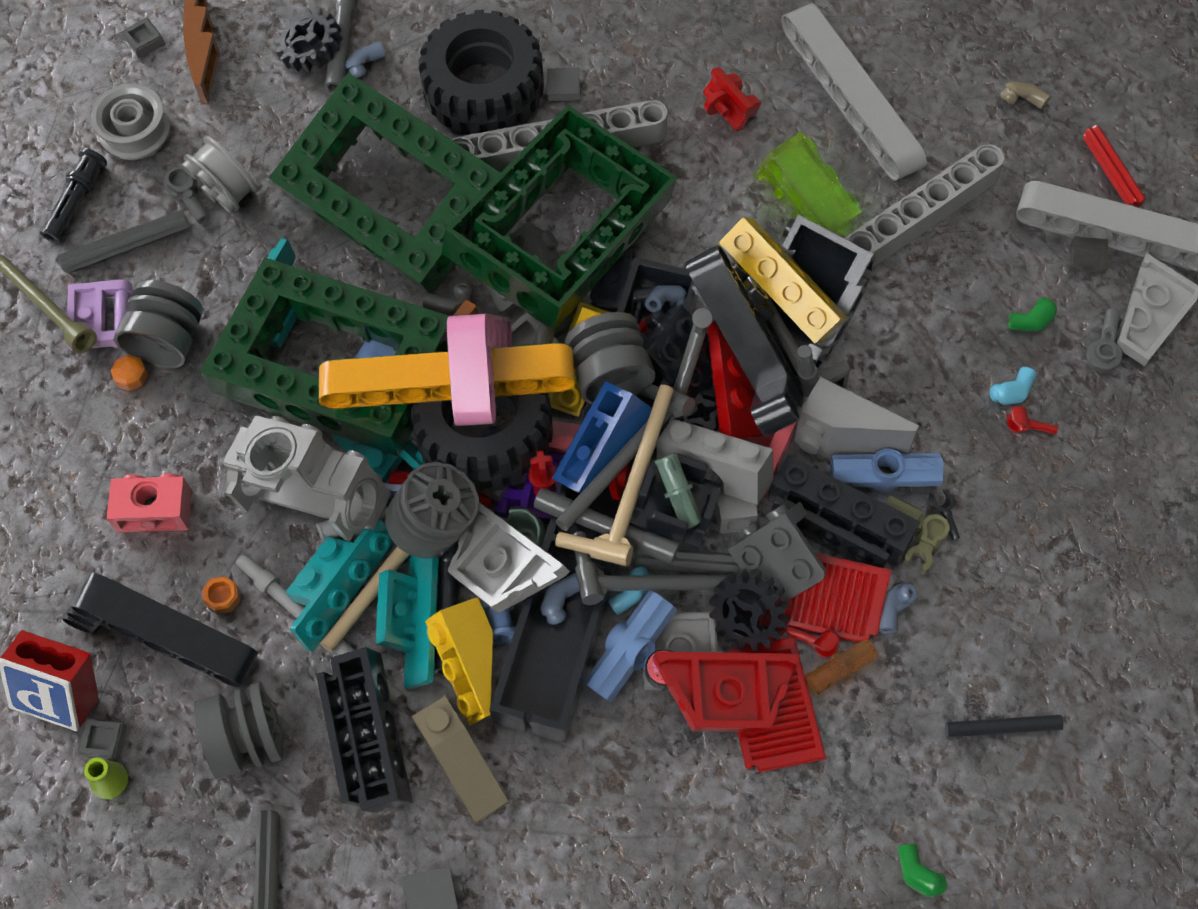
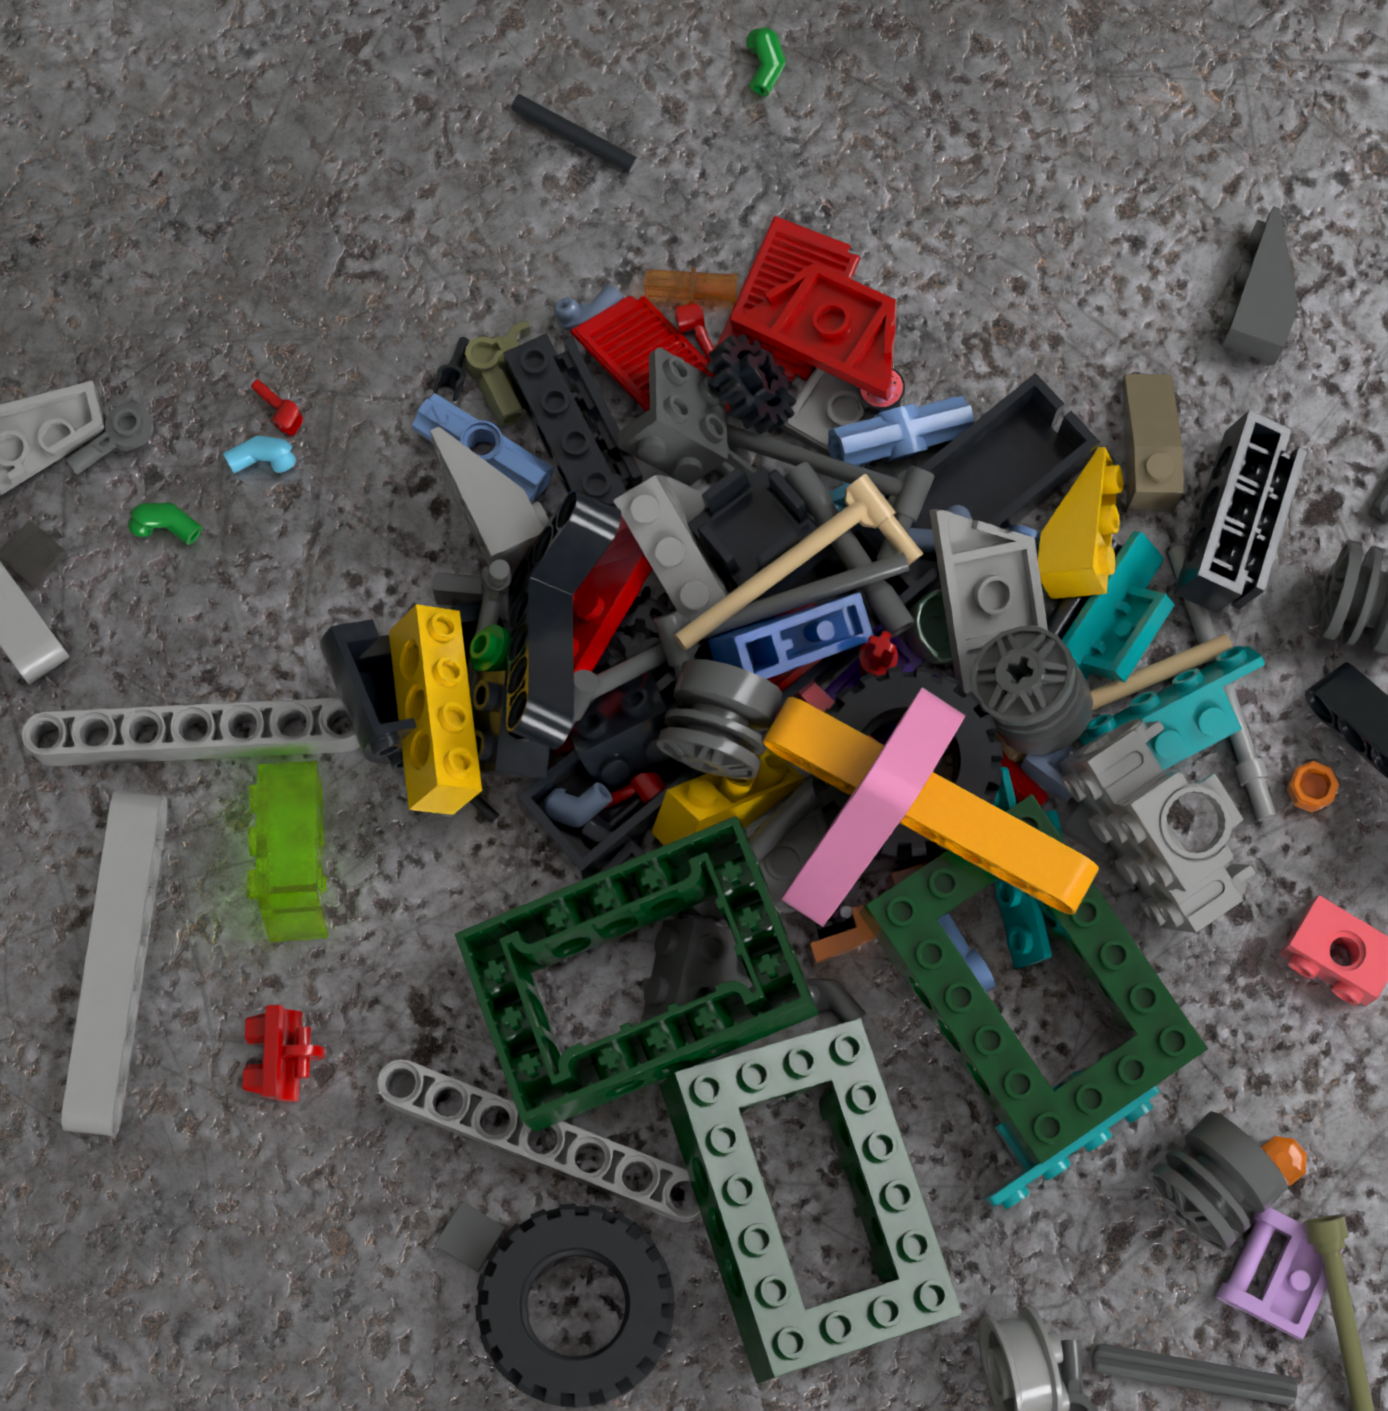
camera: 150 degrees left, 10 degrees up
sand green axle [654,453,701,529] -> none
none -> green plate [470,624,509,672]

